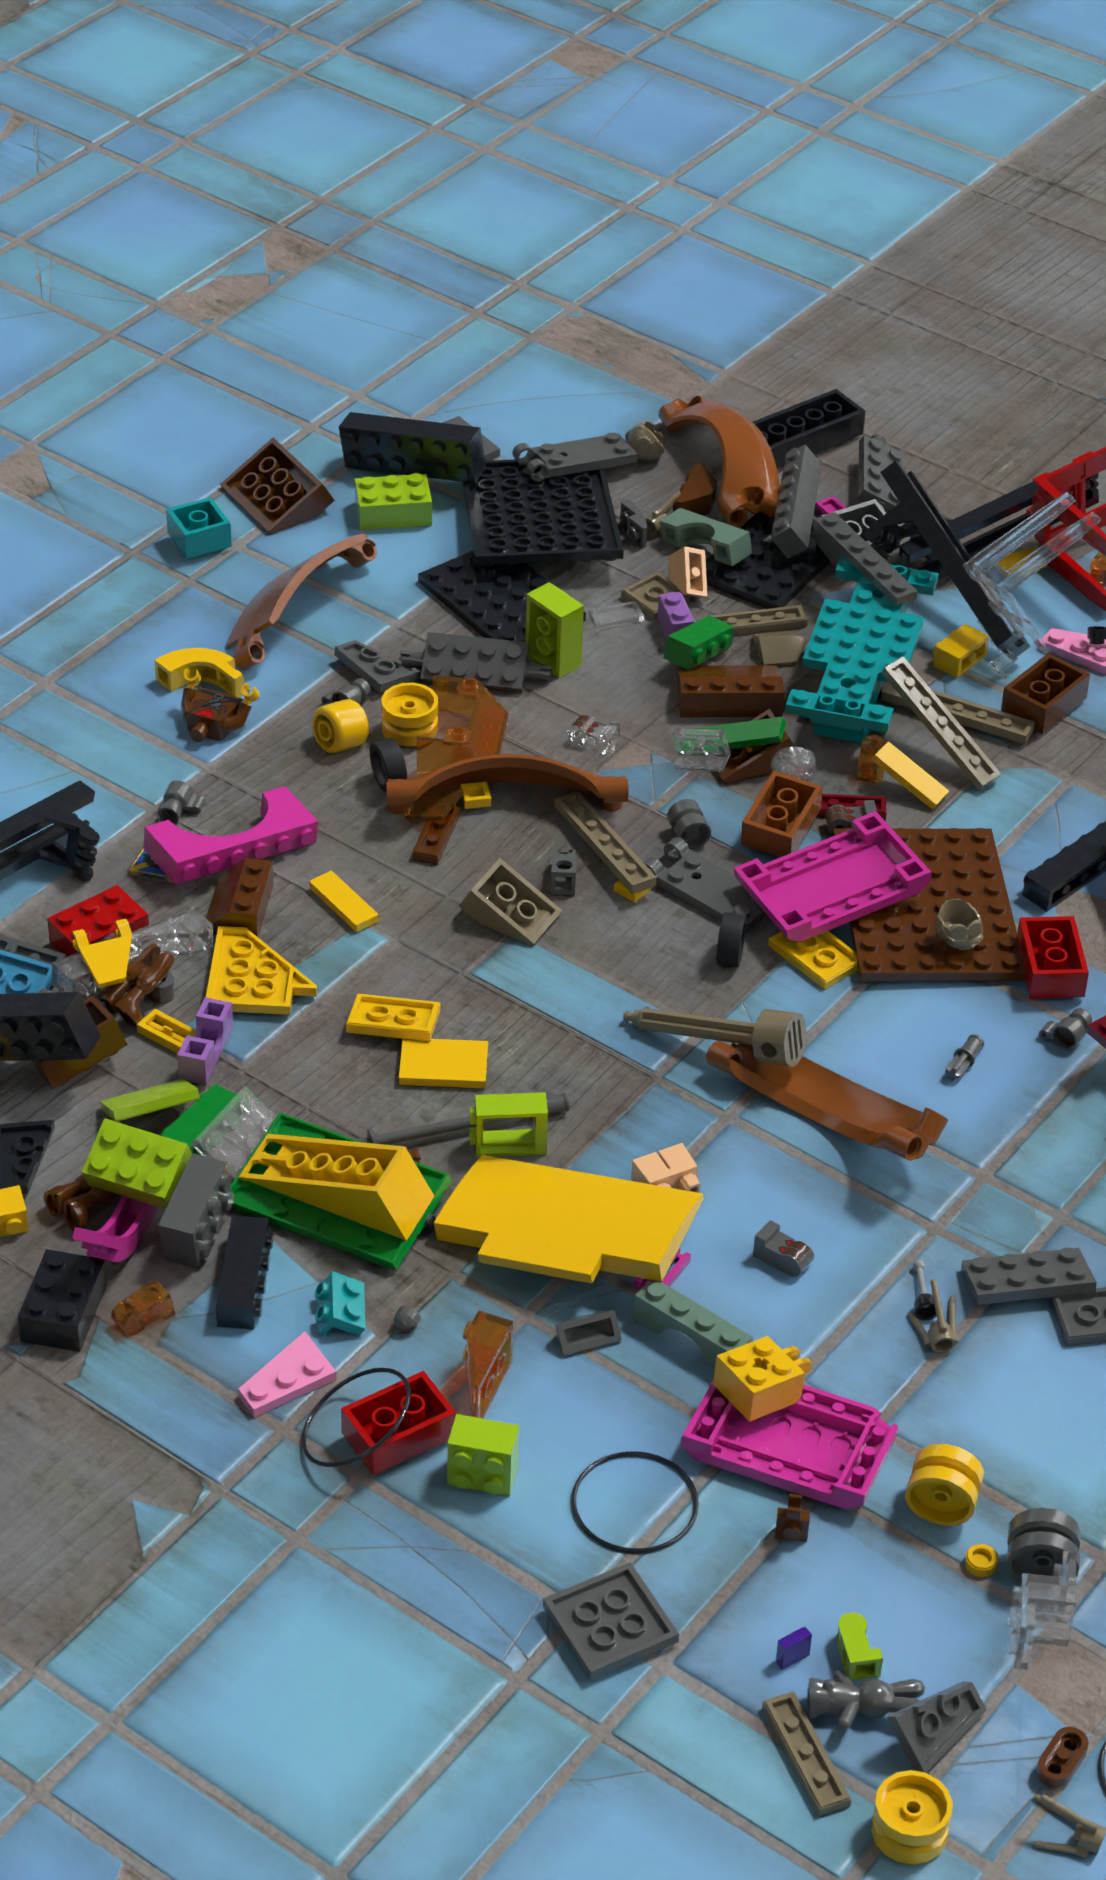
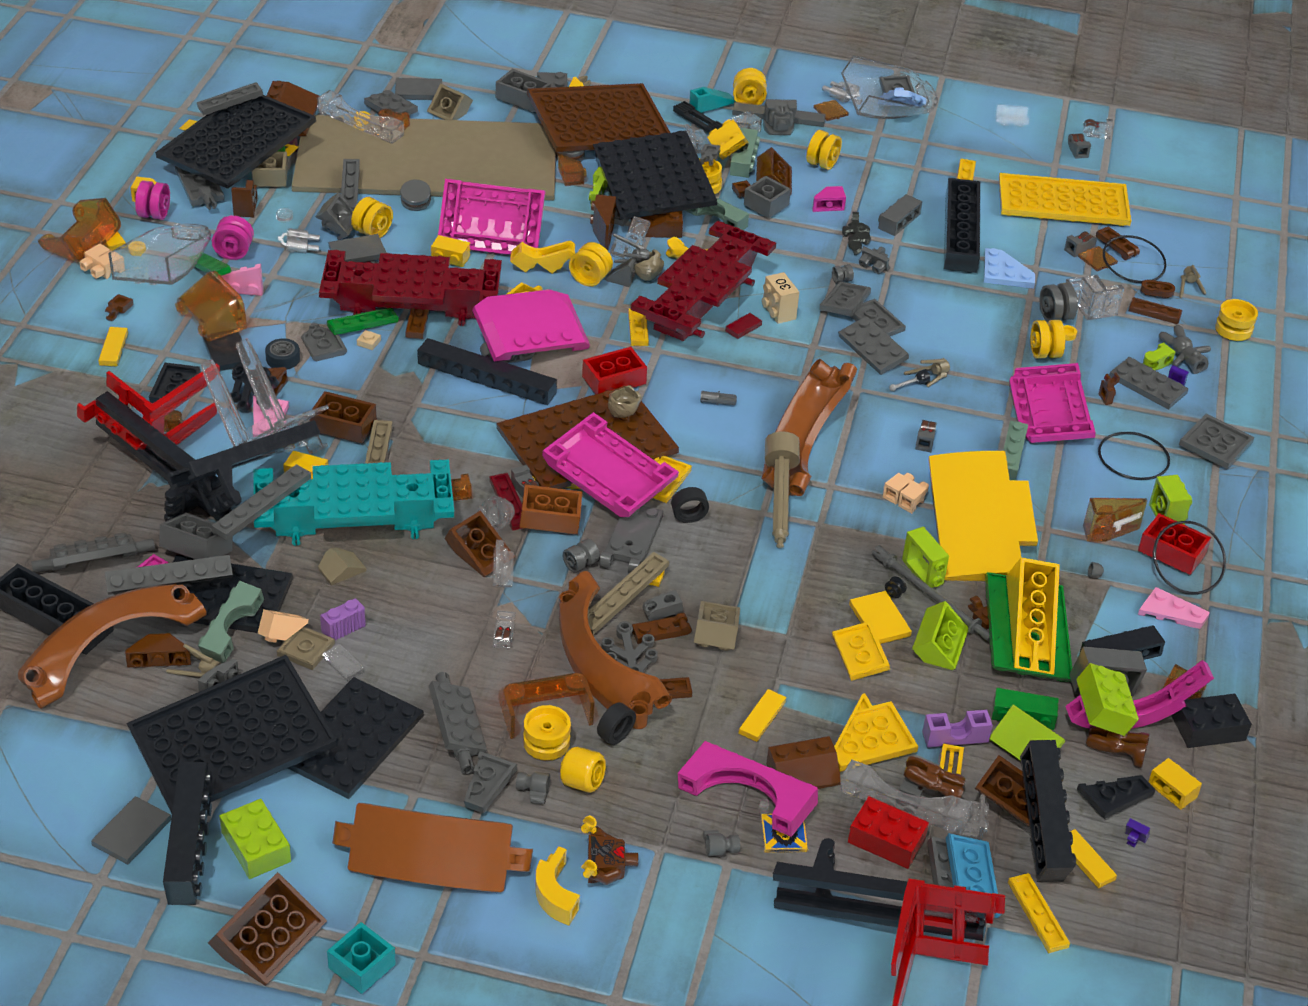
camera: 115 degrees left, 0 degrees up
yellow flag [73,919,132,988] -> none
clear plate [190,1085,276,1184] -> none
teal bracket [315,1271,366,1336] -> none
dark grey hinge [512,433,638,481] -> none
lime brick [526,582,584,678] -> none
dark grey slope [555,1310,622,1356] -> none
dark tan hair [625,421,664,462] -> none
green brick [663,615,734,670] -> none
reddish brown slope [675,665,785,717] -> none
green tile [682,717,786,755] -> none
dark tan tile [705,605,807,636] -> none
yellow hinge [713,1336,812,1422] -> none
dark tan tile [762,1691,852,1817] -> none
yellow tile [872,741,949,810] -> none
dark tan plate [882,656,1001,791] -> none
dark grey wing [886,1681,987,1773] -> none
dark grey piece [1039,1008,1092,1050] -> none
none -> dark grey plant [601,621,658,673]
none -> reddish brown plate [632,613,692,644]
none -> black wheel [885,576,907,598]
none -> lime slope [912,601,968,670]
none -> dark grey plate [1109,357,1189,410]
none -> reddish brown tile [1128,297,1183,324]

